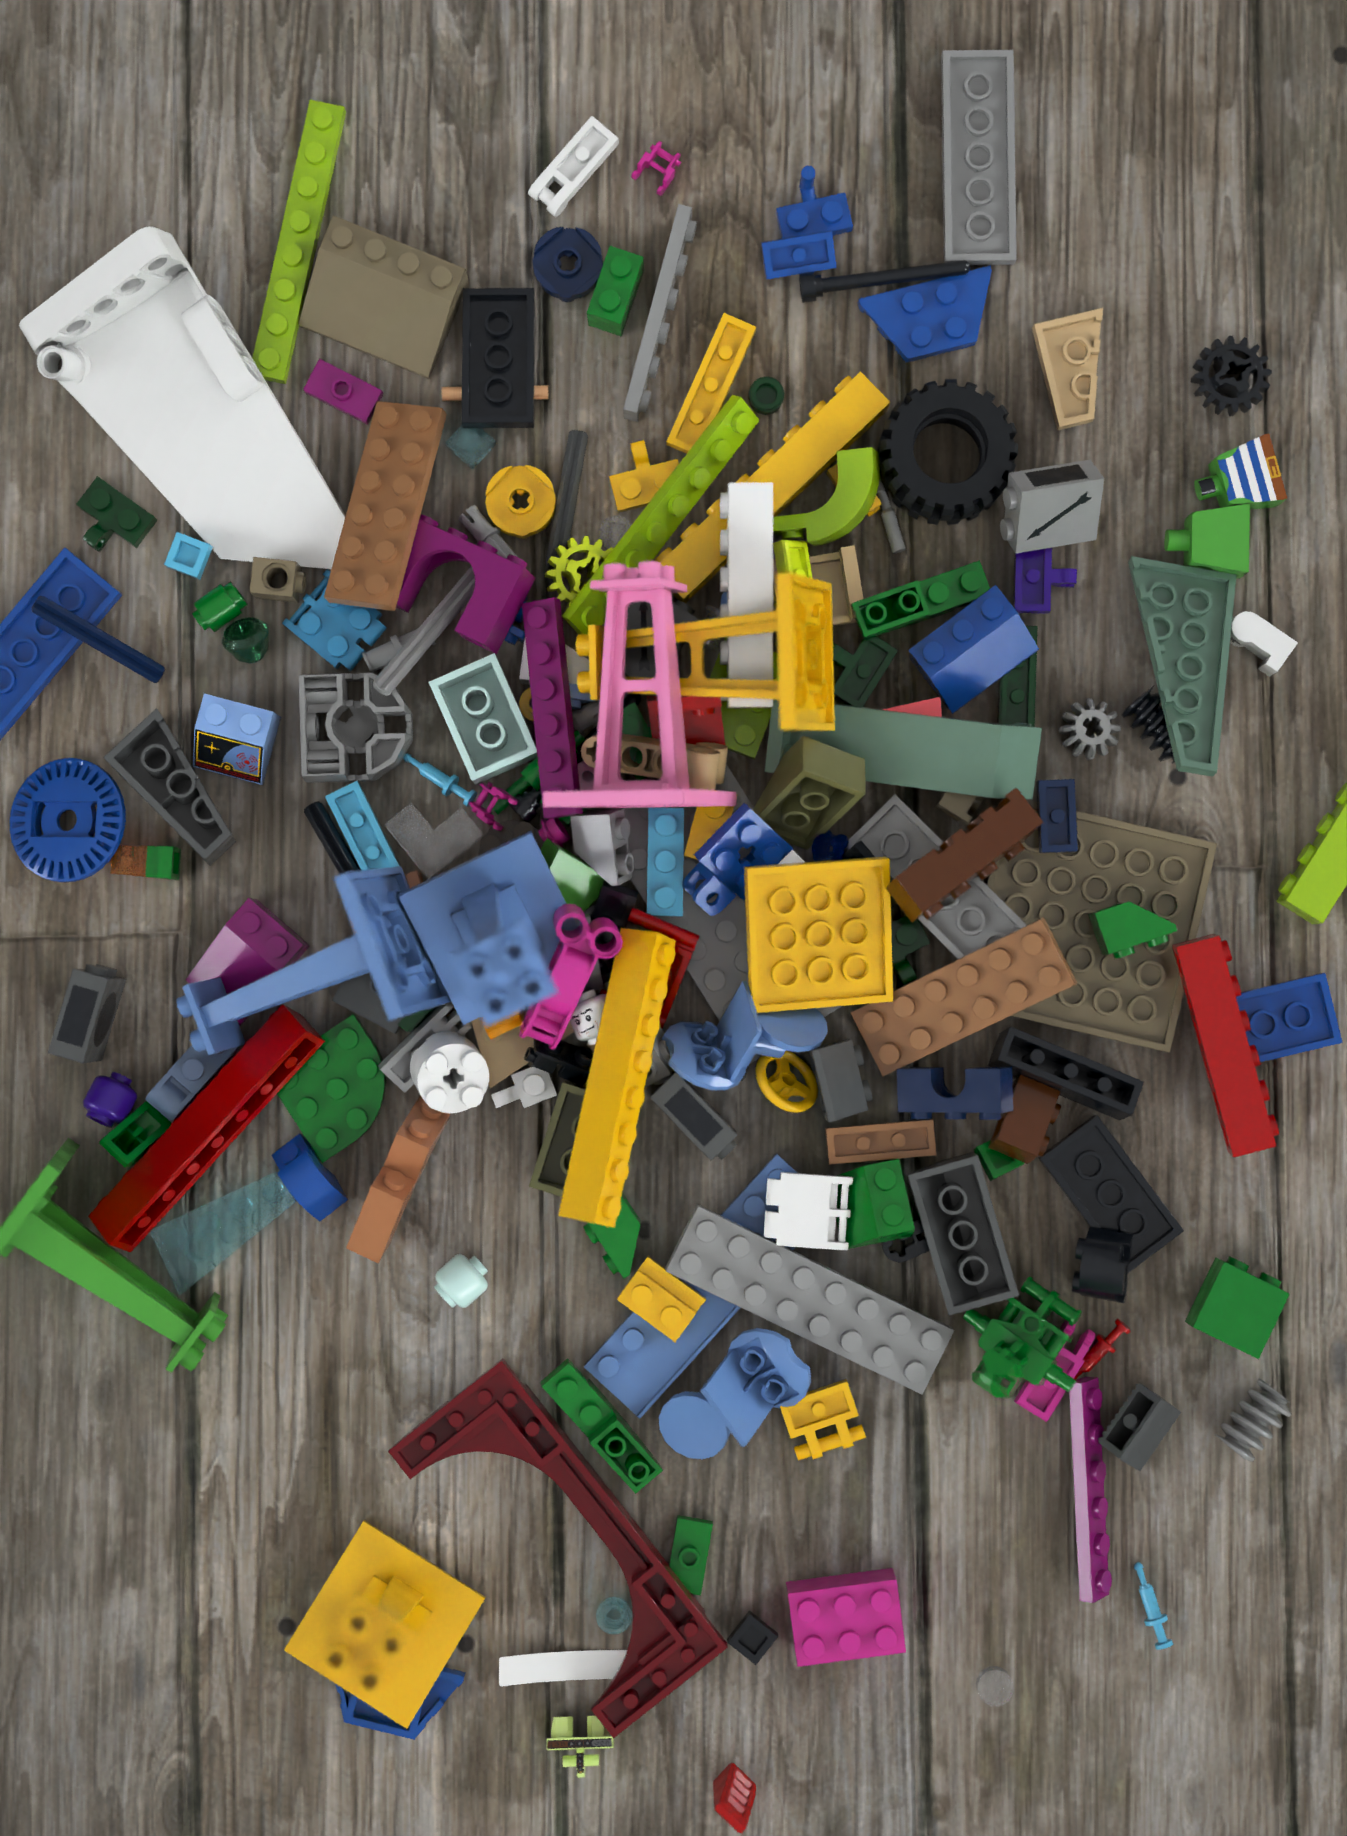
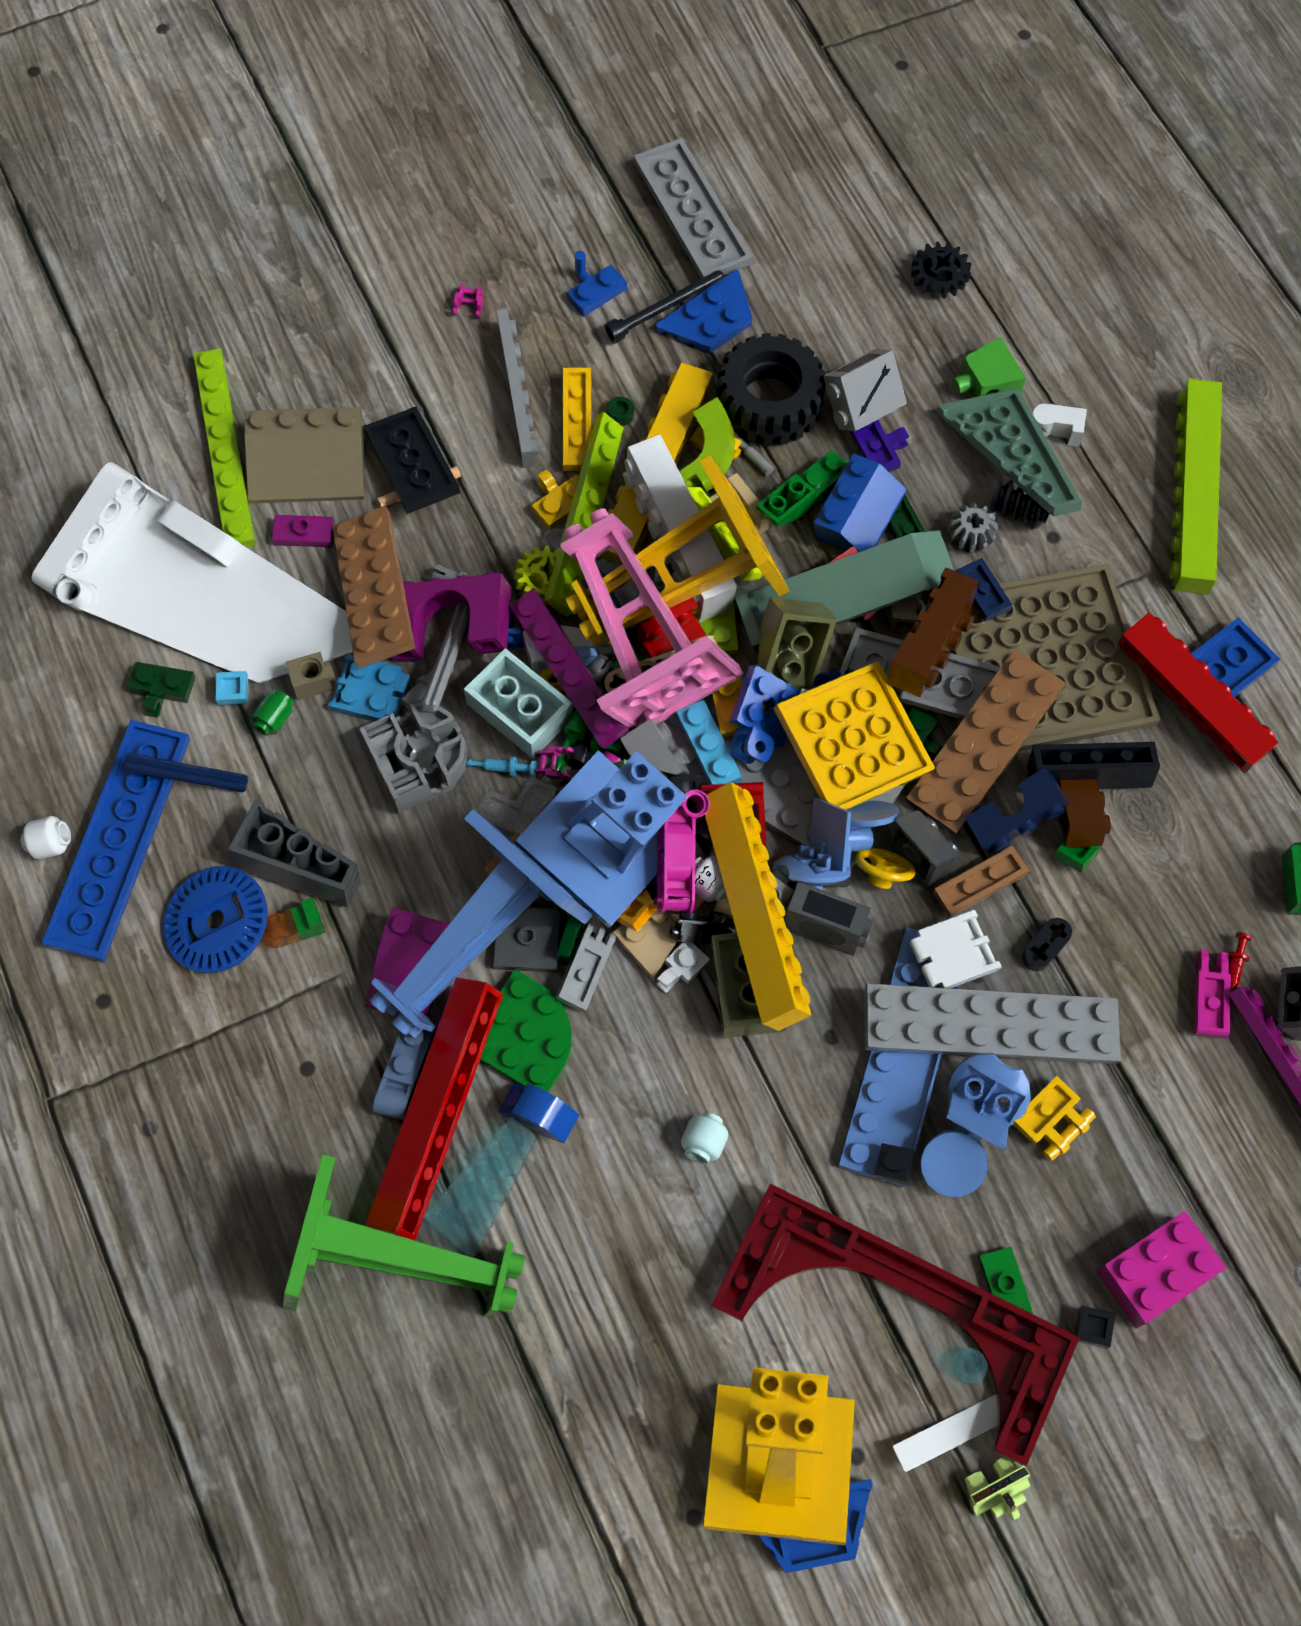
camera: 30 degrees left, 20 degrees down
brick [48,964,126,1063] -> none
dark purple head [83,1072,137,1128] -> none
green slope [99,1101,171,1168] -> none
slope [193,693,281,785] -> none
clear green cone [221,617,269,664] -> none
black axle [304,801,361,875] -> none
medium azure plate [325,781,400,870] -> none
nougat arch [346,1095,451,1264] -> none
white brick [410,1031,489,1113] -> none
clear light blue plate [445,425,496,470] -> none
yellow plate [485,465,557,539] -> none
white plate [528,116,619,217] -> none
dark blue plate [533,226,603,302] -> none
green slope [540,1358,663,1494] -> none
dark grey axle [545,430,588,569] -> none
green slope [583,1192,641,1279] -> none
green piece [587,246,644,337] -> none
yellow plate [617,1256,706,1342] -> none
red slope [713,1763,756,1834] -> none
blue plate [761,230,837,279] -> none
dark green plate [833,636,898,707] -> none
green slope [836,1159,915,1249] -> none
dark grey slope [907,1151,1019,1316] -> none
green piece [963,1276,1082,1399] -> none
tan wing [1032,308,1103,431] -> none
black plate [1038,1115,1184,1273] -> none
black cylinder [1072,1227,1133,1304] -> none
green slope [1088,901,1178,959] -> none
torso [1194,433,1287,510] -> none
none -> black plate [874,1143,915,1185]

